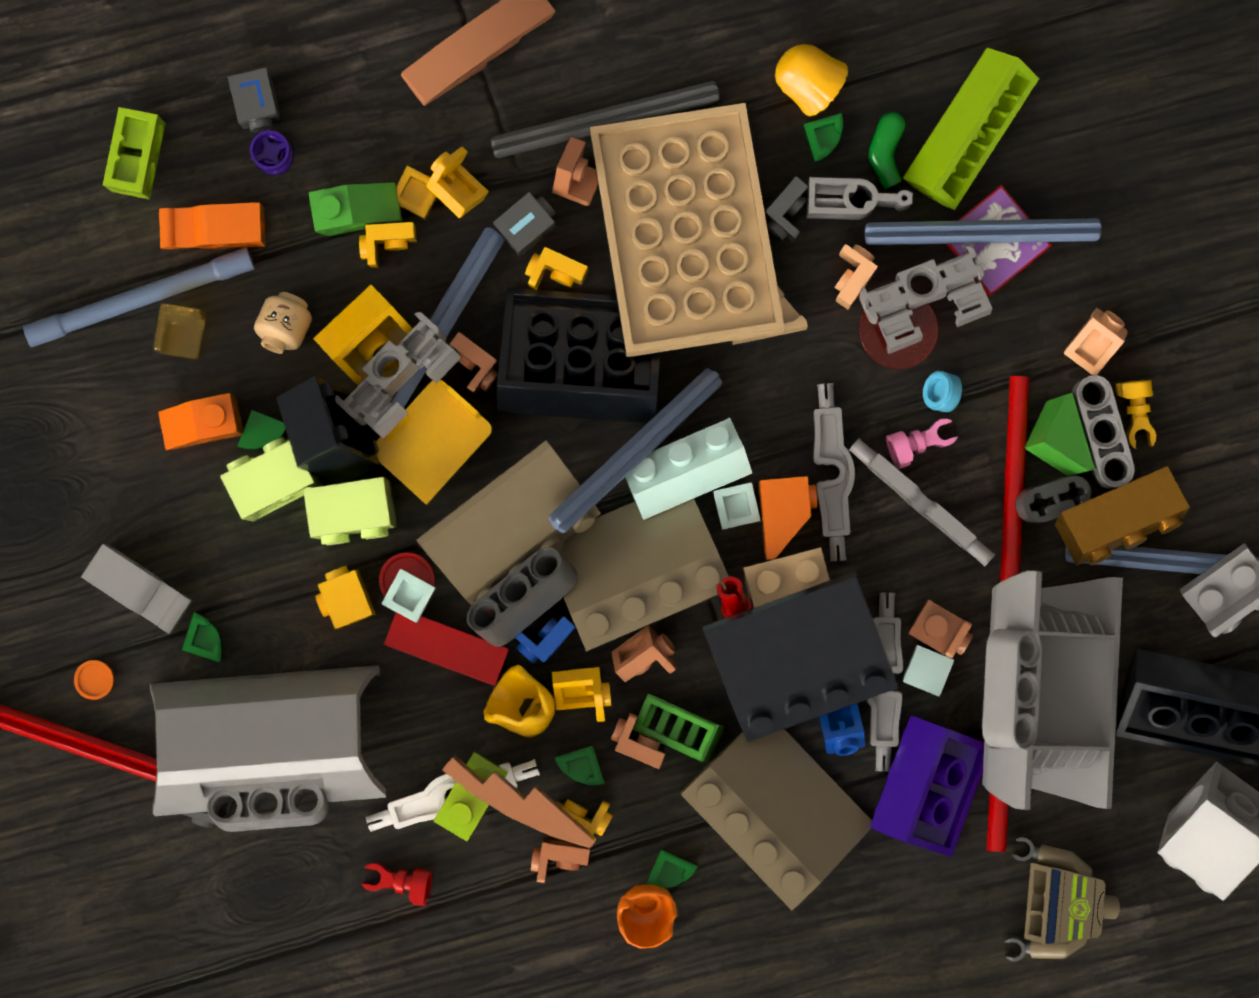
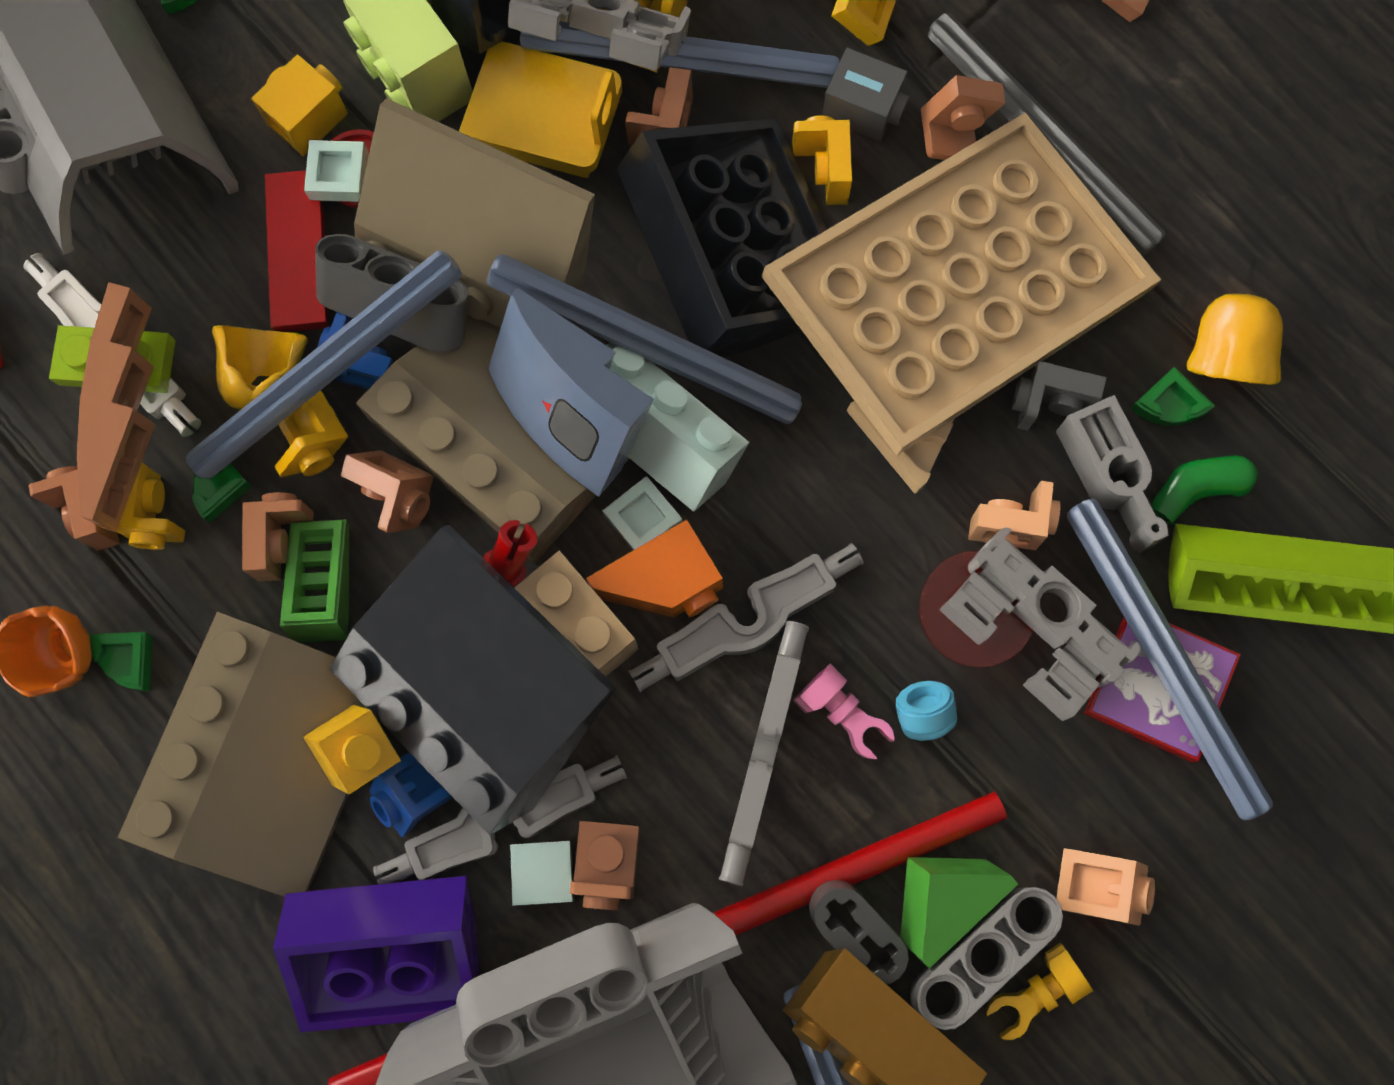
camera: 65 degrees right, 10 degrees down
none -> sand blue axle [185,250,462,479]
none -> yellow brick [303,705,401,794]
none -> sand blue slope [488,288,654,497]

